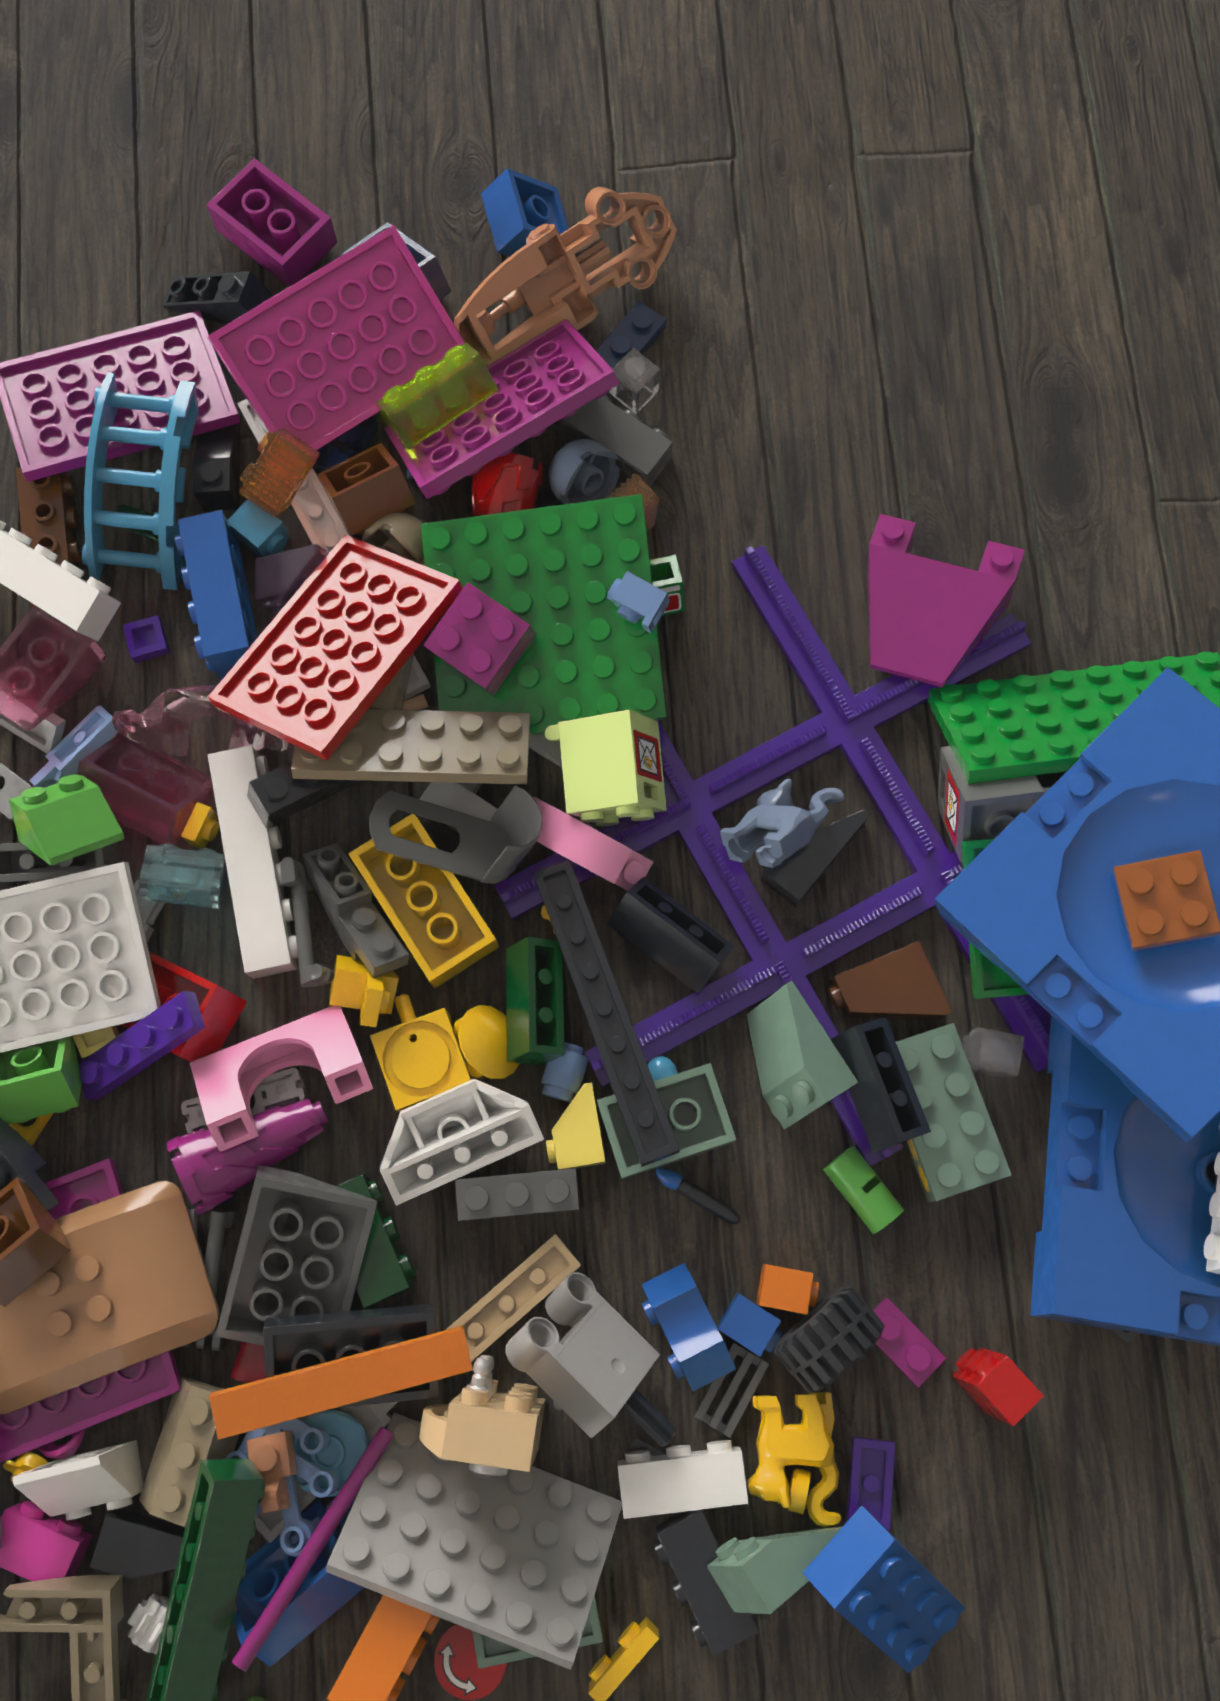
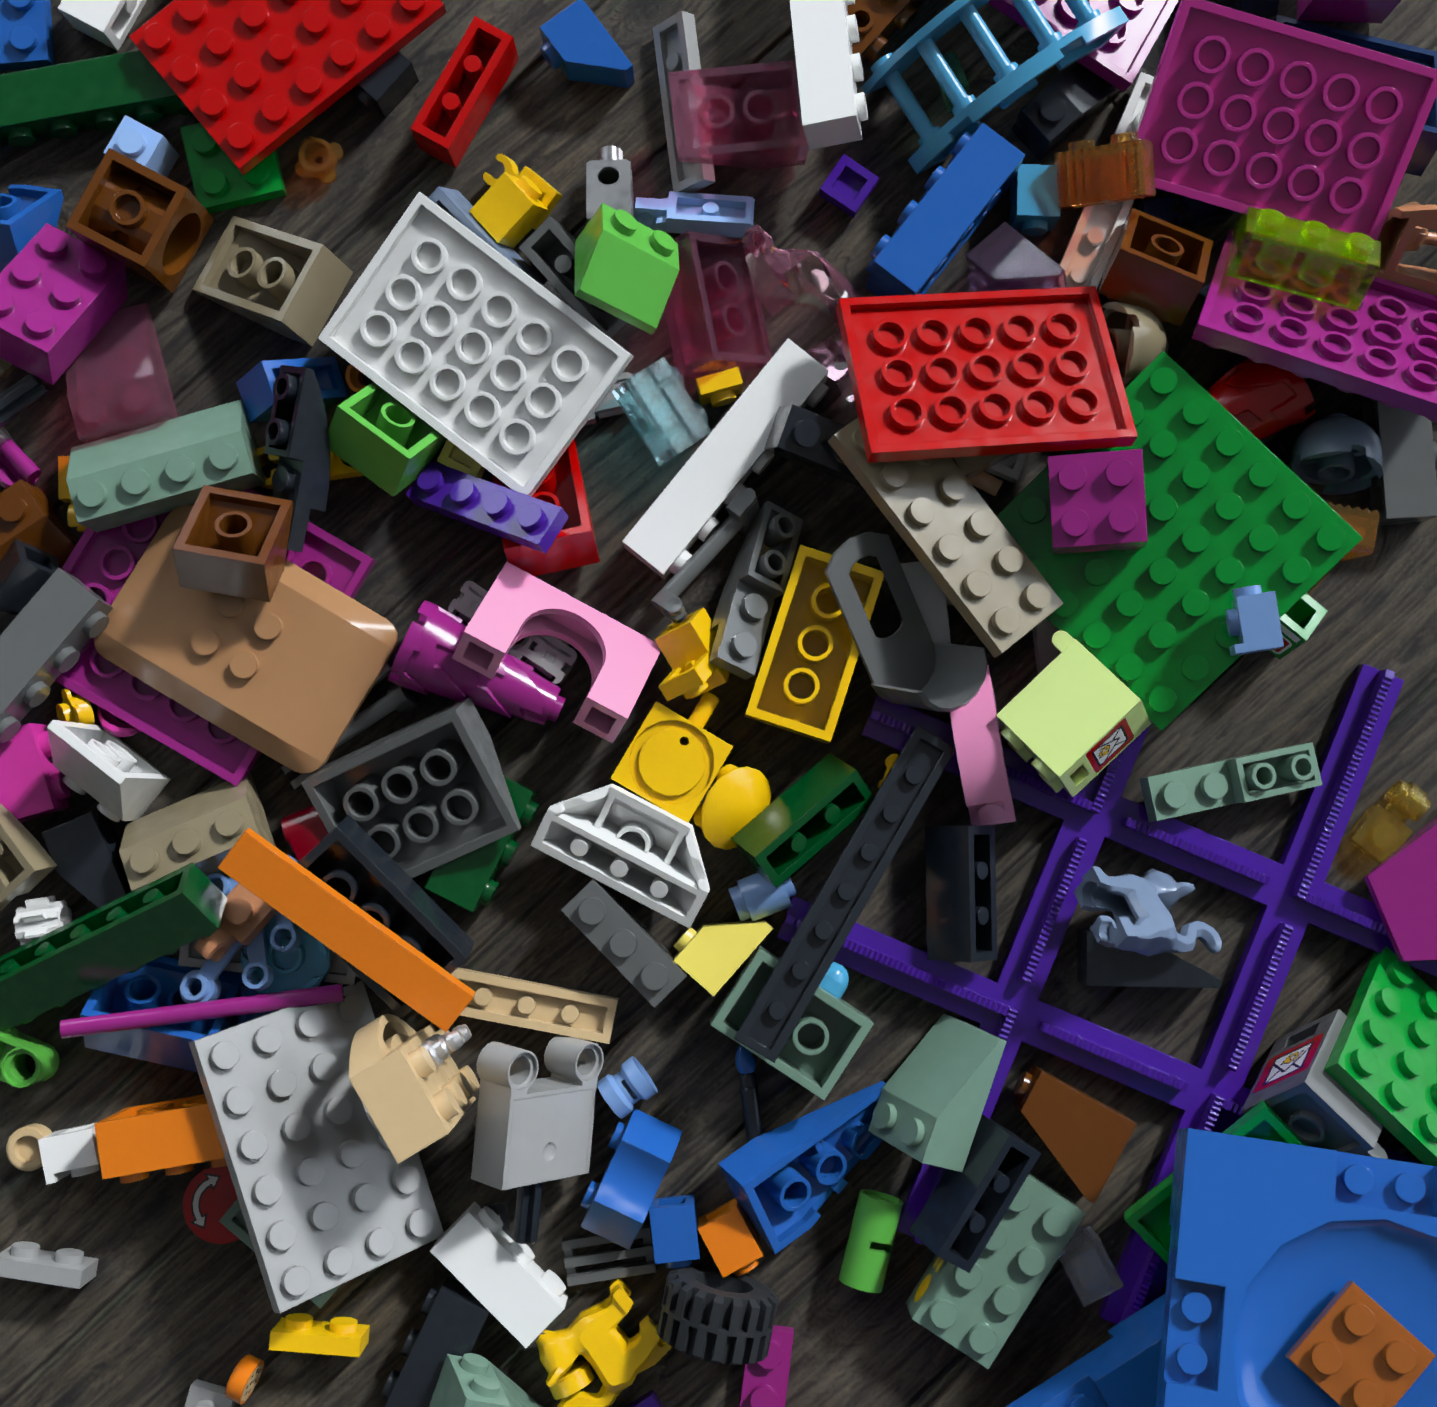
camera: 45 degrees right, 10 degrees up
none -> medium blue wheel [597,1056,658,1119]
none -> blue wedge [718,1081,886,1254]
none -> sand green slope [1139,742,1322,822]
none -> clear yellow plate [1345,779,1431,864]

